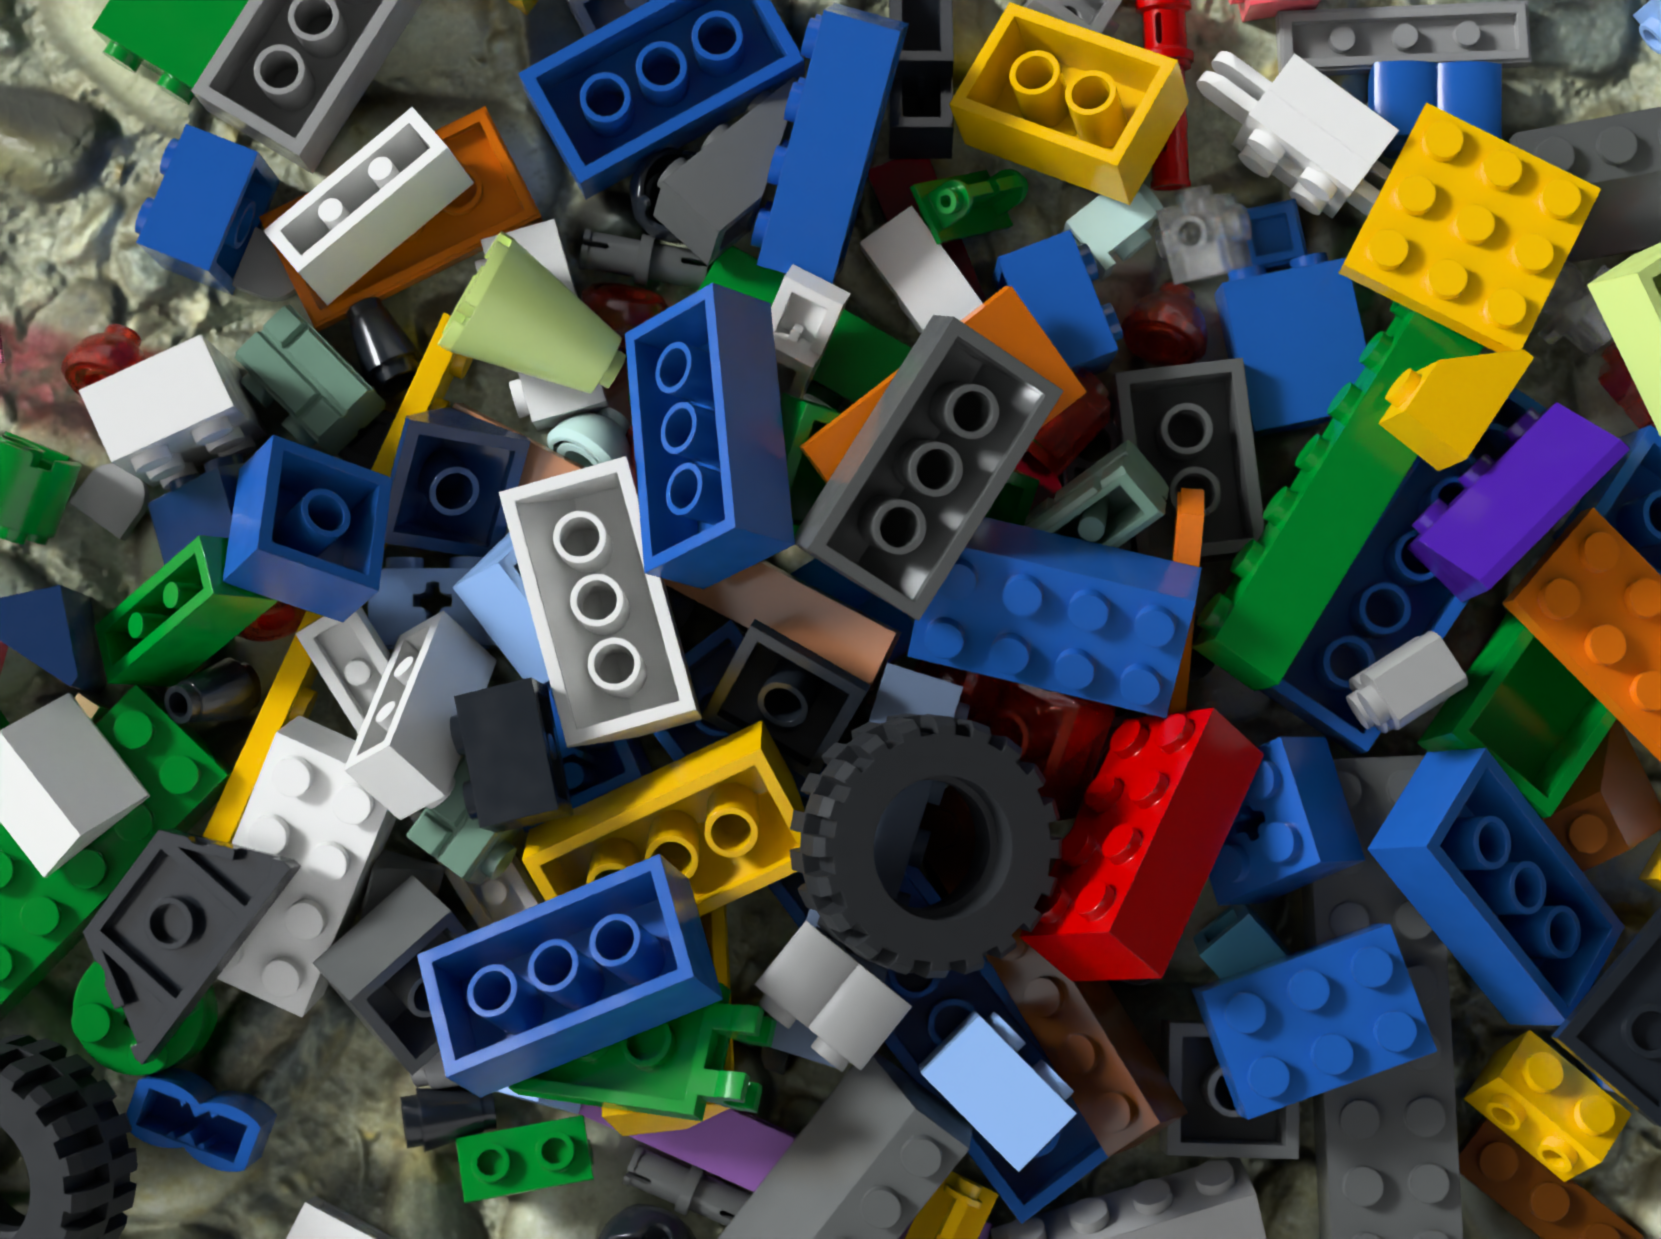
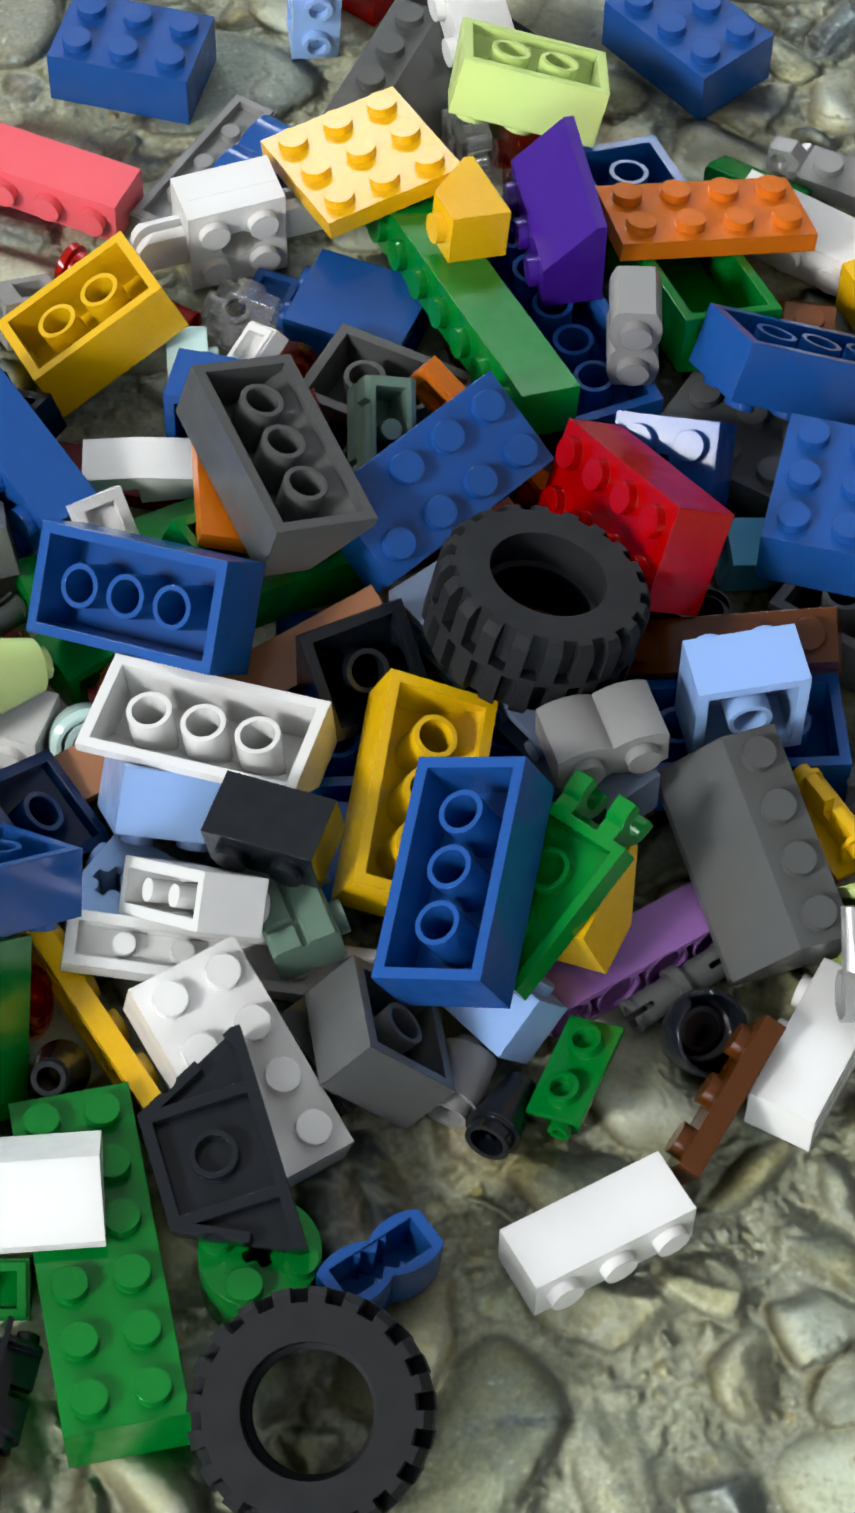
camera: 55 degrees left, 30 degrees down
green hinge [910,169,1028,245] -> none
none -> white tile [227,320,289,359]

